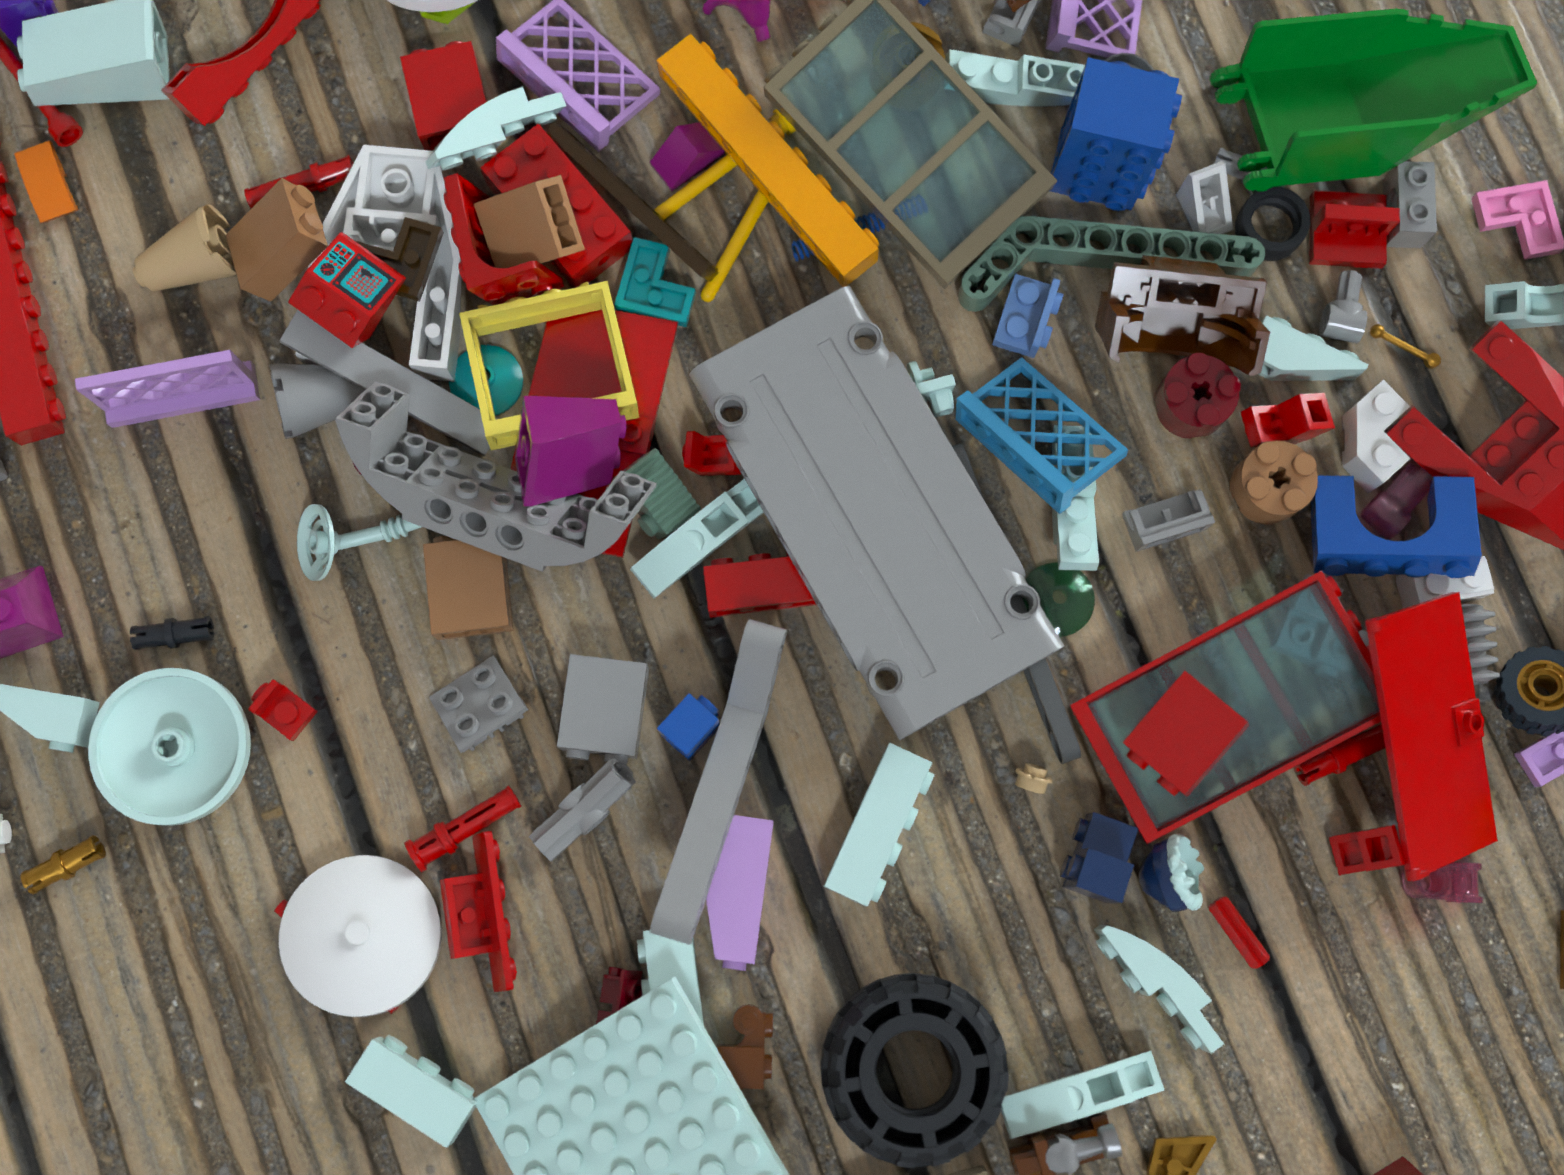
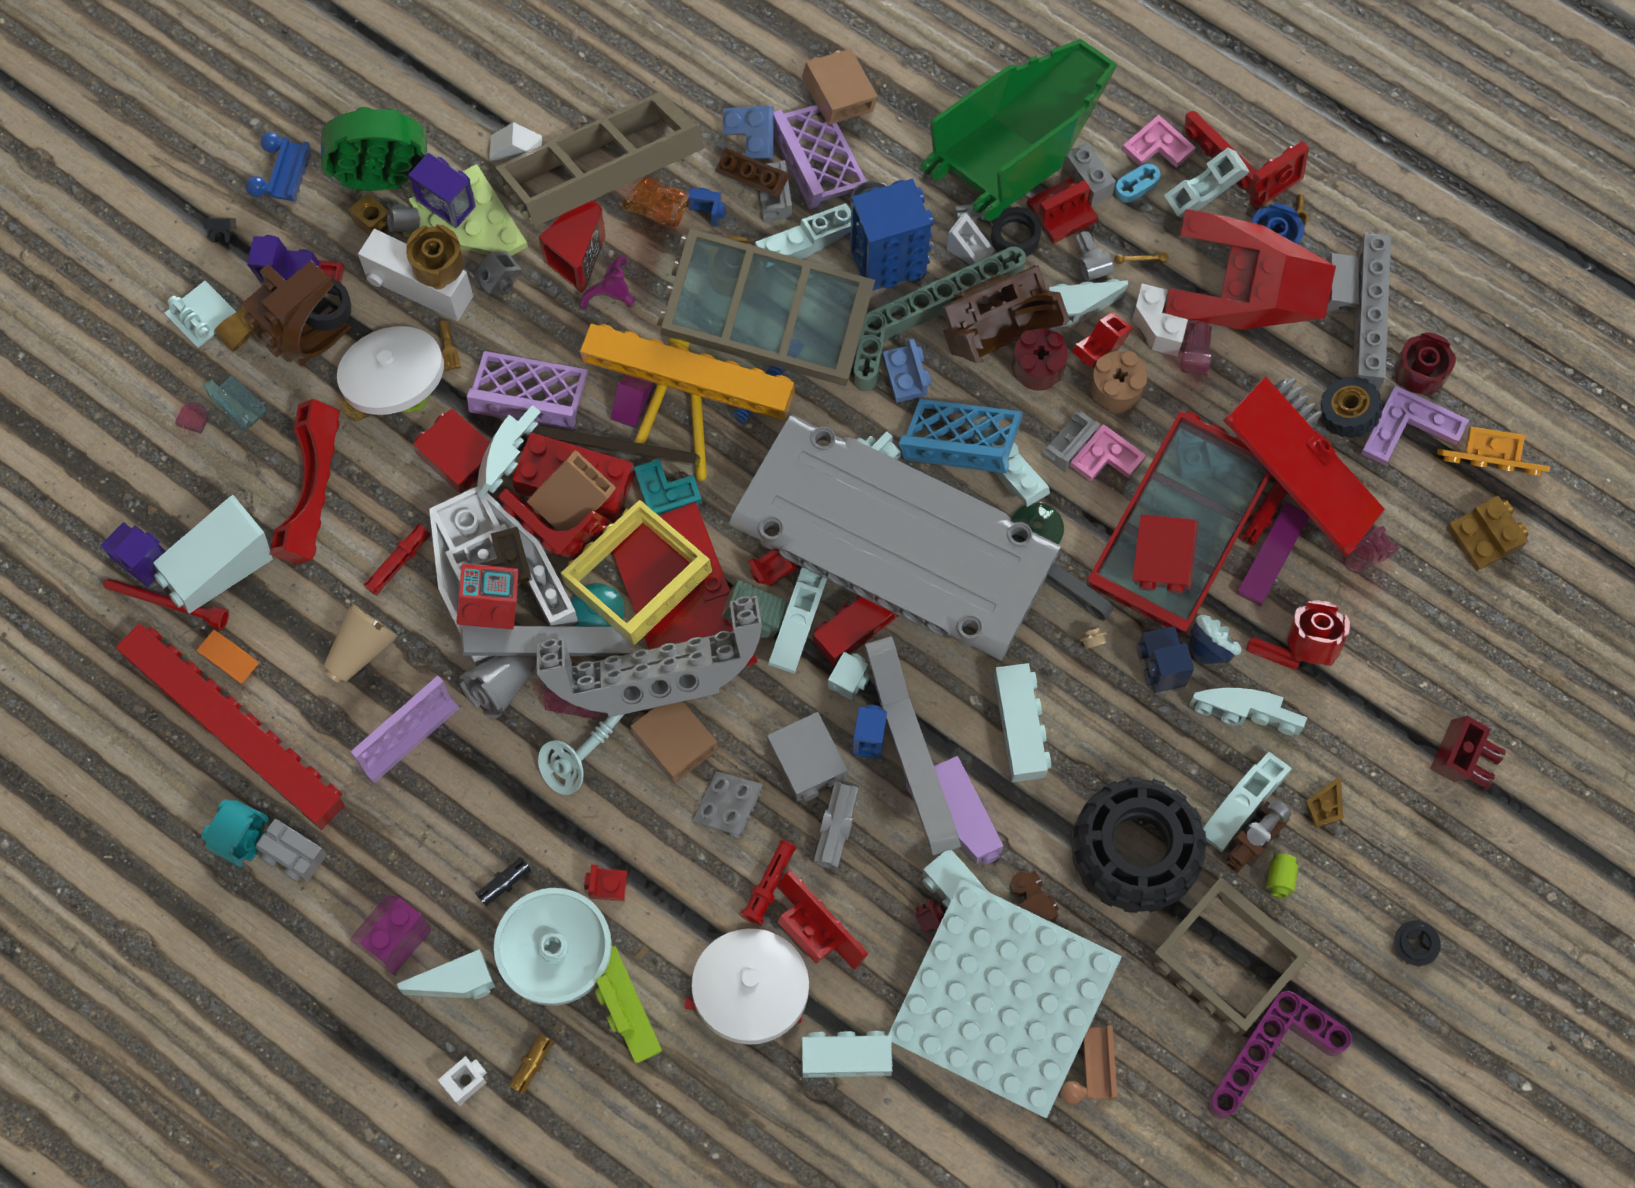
camera: 30 degrees left, 10 degrees down
medium nougat brick [226,178,328,302] -> none
magenta slope [515,396,626,506] -> none
blue arch [1310,475,1482,578] -> none
red slope [1329,825,1406,875] -> none
white brick [1396,556,1494,609] -> none
none -> lime bracket [595,946,662,1064]
none -> light aqua brick [828,652,871,701]
none -> bright pink plate [1070,424,1146,482]
none -> medium azure beam [1115,164,1160,203]
none -> magenta tile [1236,503,1309,607]
none -> red brick [1287,600,1350,666]

